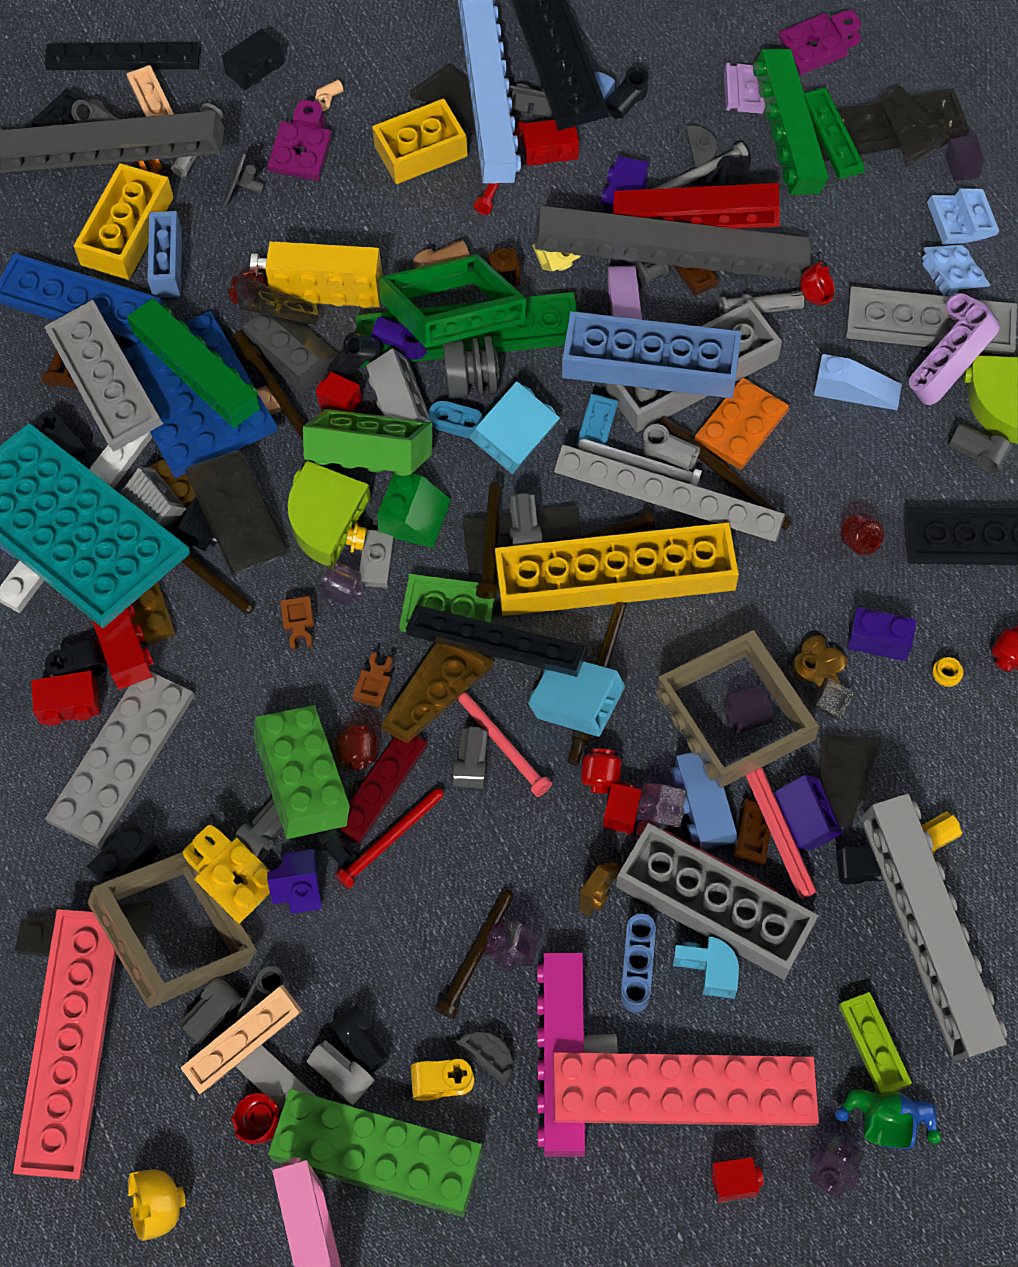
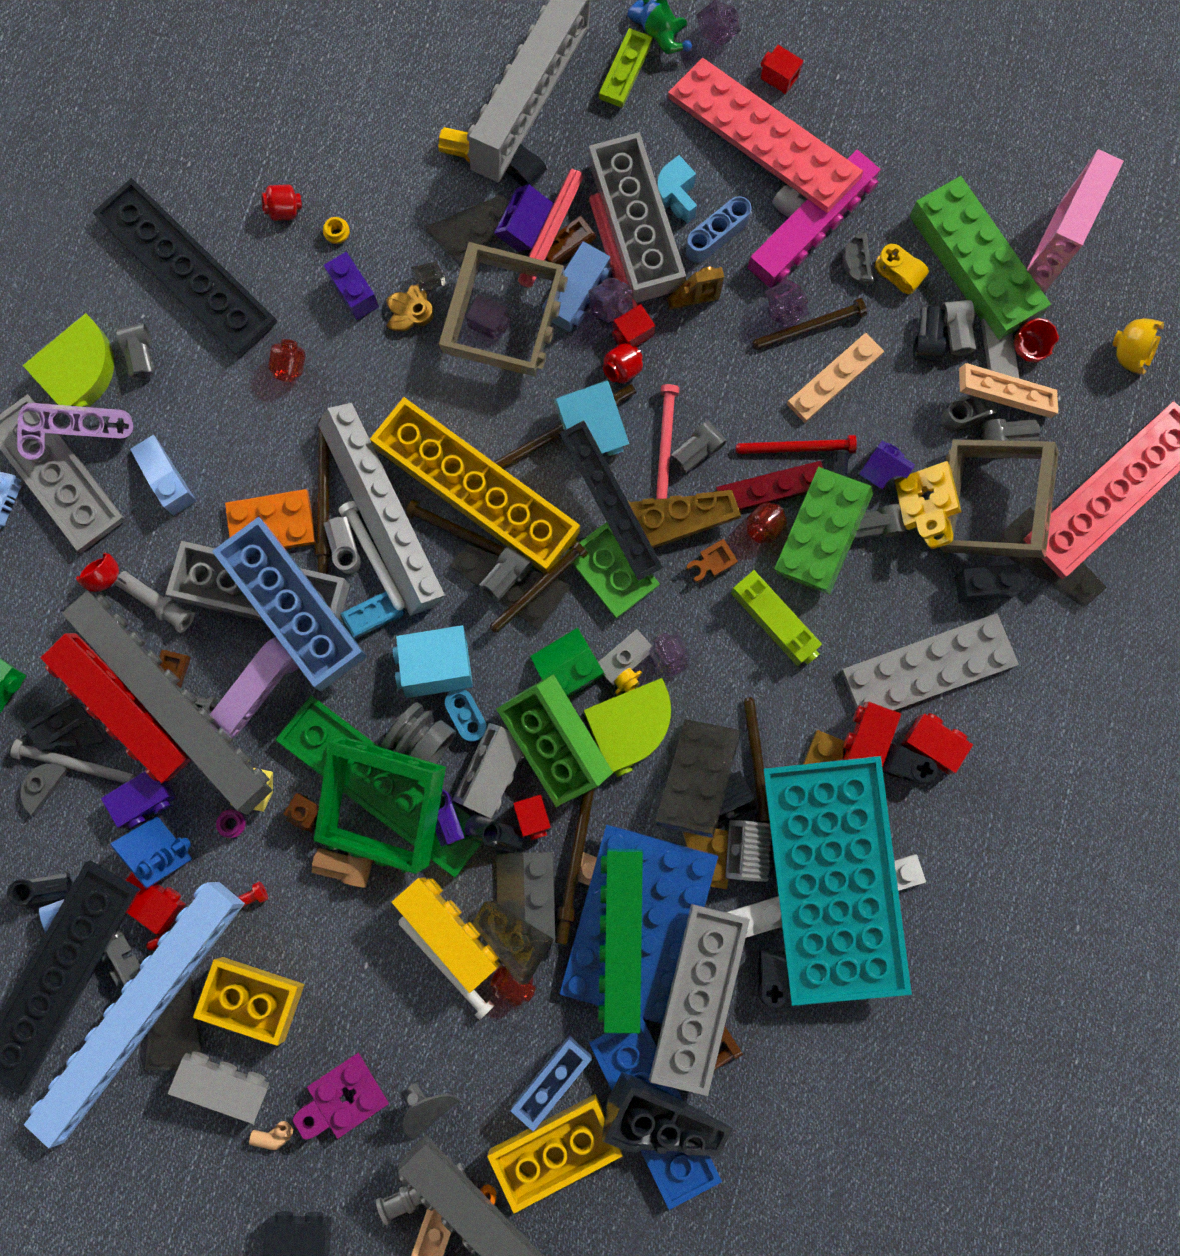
camera: 140 degrees left, 15 degrees up
dark orange plate [280,596,315,651] -> none
none -> blue hinge [110,816,192,889]
none -> light grey brick [168,1052,269,1124]
none -> black wedge [602,1072,733,1156]
none -> lime brick [731,570,822,667]
none -> light nougat plate [787,333,884,423]

